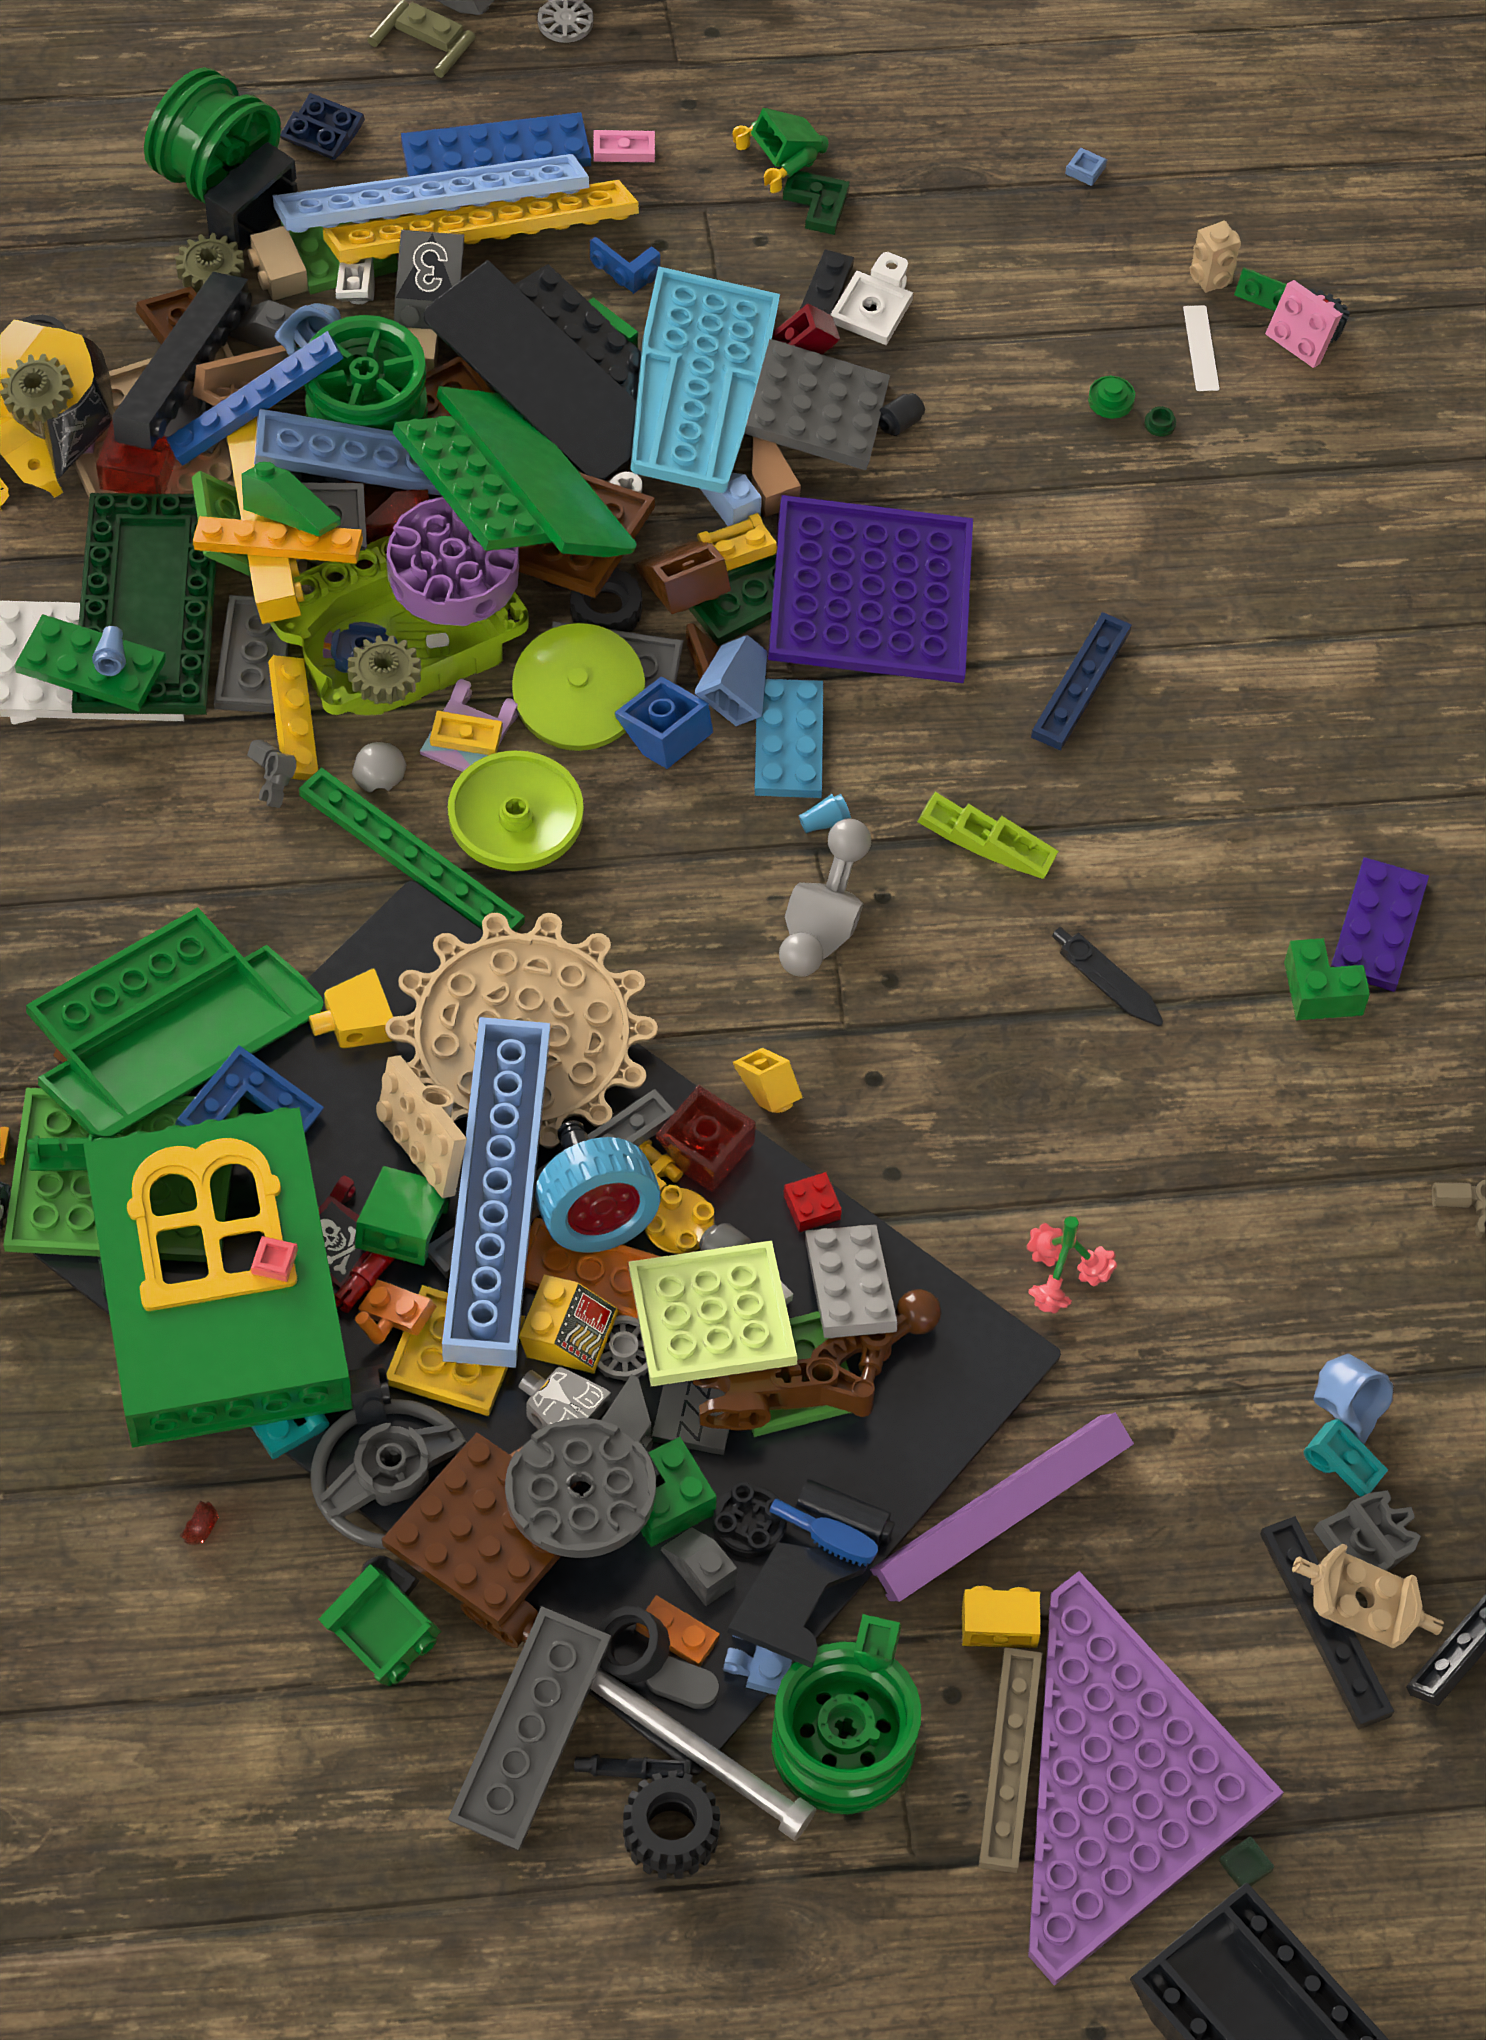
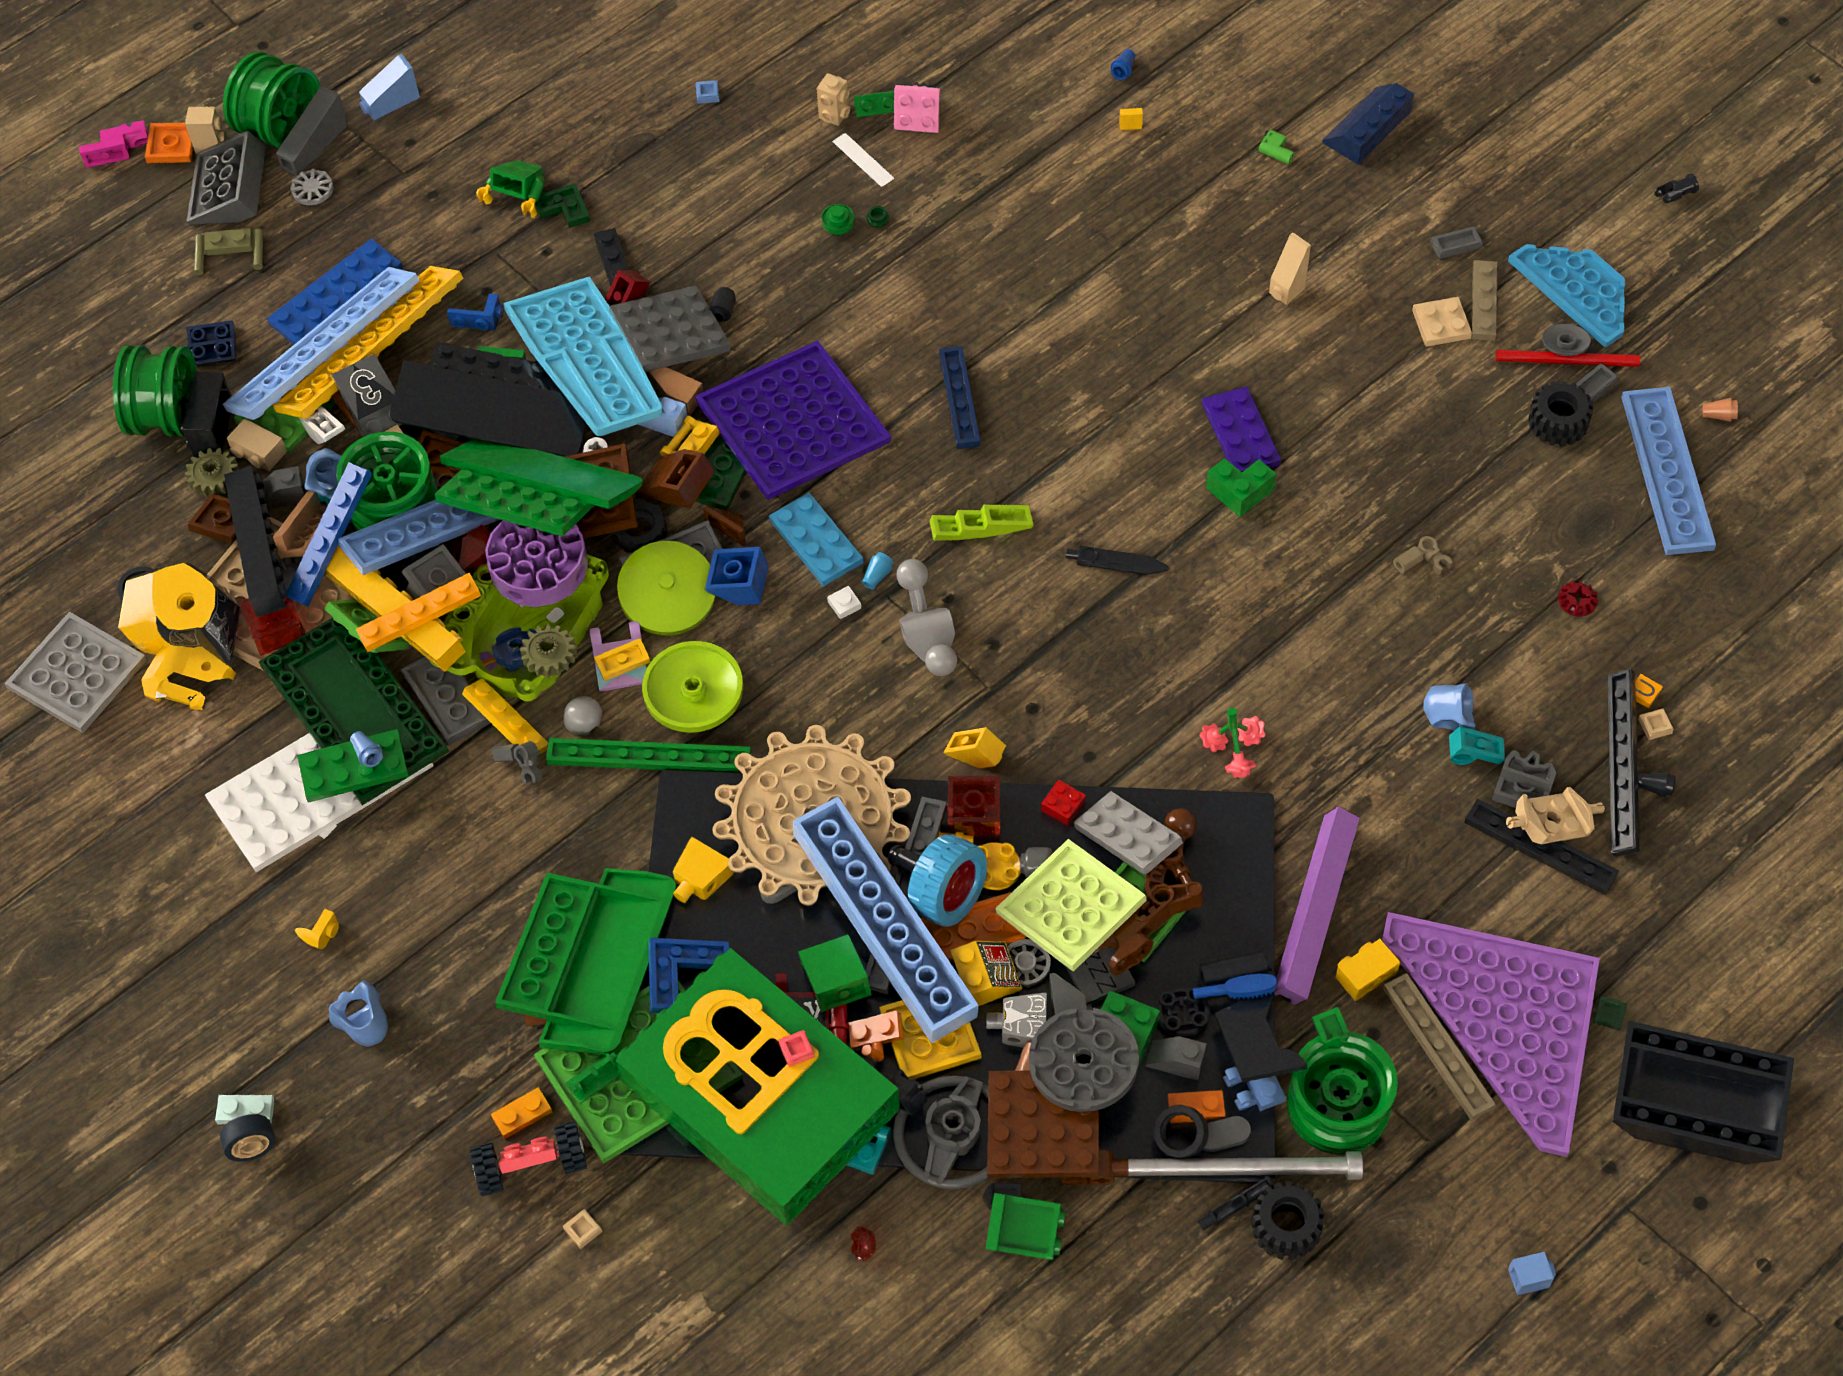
camera: 30 degrees left, 0 degrees up
olive gear [0,354,74,424] -> none
green slope [241,462,341,537] -> none
tan plate [376,1055,467,1198] -> none
dark grey plate [448,1606,612,1852] -> none
bright pink plate [594,130,655,162] -> none
medium blue slope [695,635,767,726] -> none
white plate [831,252,913,345] -> none
none -> white plate [827,586,861,619]

